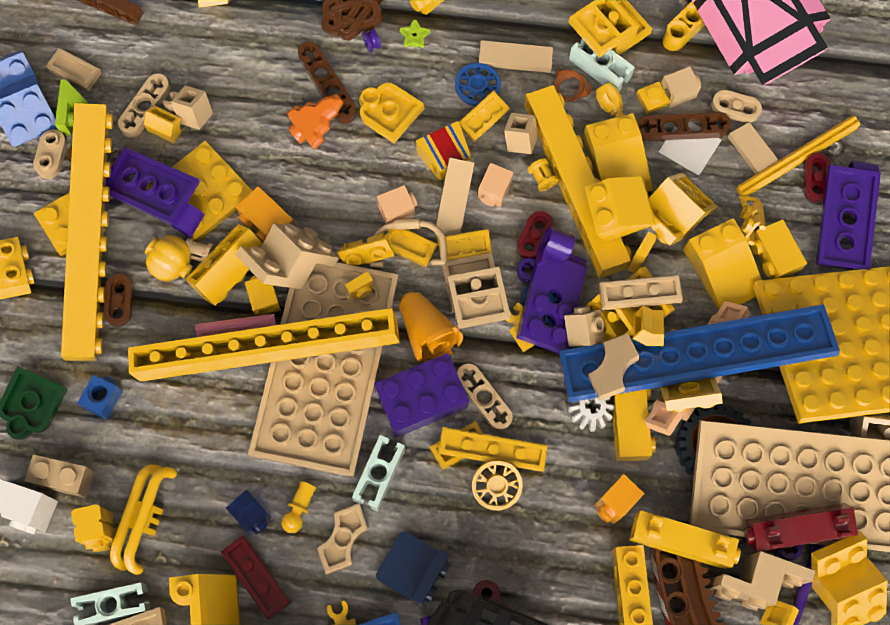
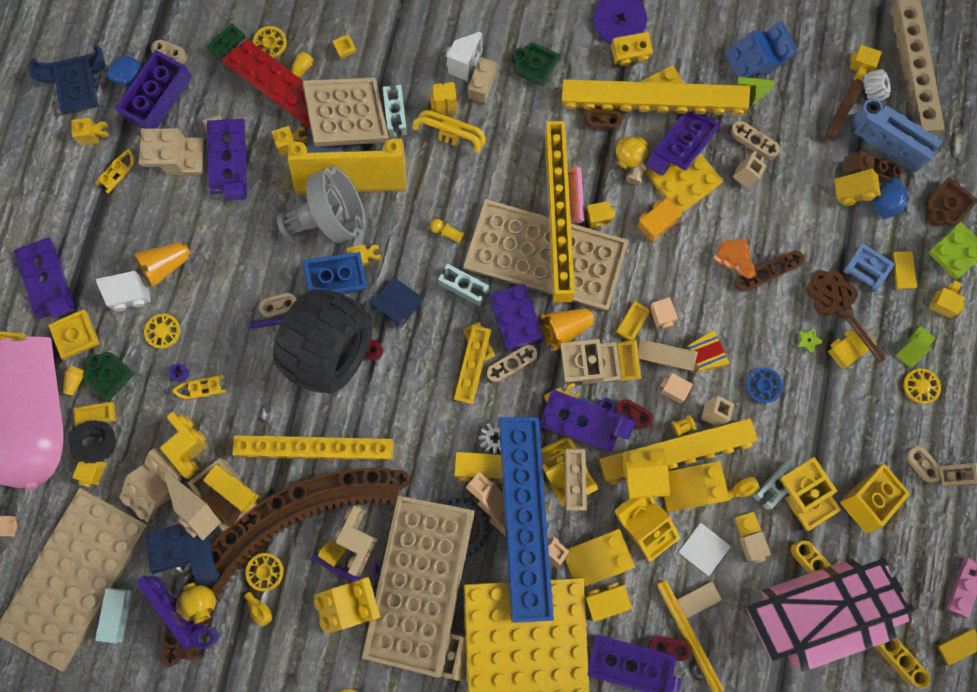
camera: 100 degrees right, 5 degrees up
tan plate [33,129,67,179] -> none
tan tile [45,48,102,92] -> none
blue brick [77,375,123,420] -> none
yellow piece [144,105,182,144] -> none
yellow brick [185,224,263,306] -> none
dark red tile [221,536,291,620] -> none
clear blue brick [226,490,271,536] -> none
tan bracket [236,223,339,289] -> none
tan tile [317,503,369,575] -> none
yellow hinge [337,233,394,266] -> none
yellow plate [345,271,374,301] -> none
yellow plate [359,83,425,143] -> none
dark purple bush [362,28,381,53] -> none
tan piece [369,218,447,268] -> none
yellow plate [459,91,510,143] -> none
yellow wheel [472,460,523,511] -> none
tan tile [479,40,553,73] -> none
dark orange piece [554,67,593,102] -> none
tan brick [564,306,605,347] -> none
tan tile [588,334,639,401] -> none
light orange brick [594,474,645,524] -> none
yellow tile [628,232,657,273] -> none
yellow brick [629,510,741,569] -> none
yellow piece [633,305,664,346] -> none
reddish brown beam [637,112,731,141] -> none
yellow plate [660,377,722,412] -> none
tan plate [711,90,762,123] -> none
yellow piece [739,195,766,245] -> none
dark red brick [744,503,858,552] -> none

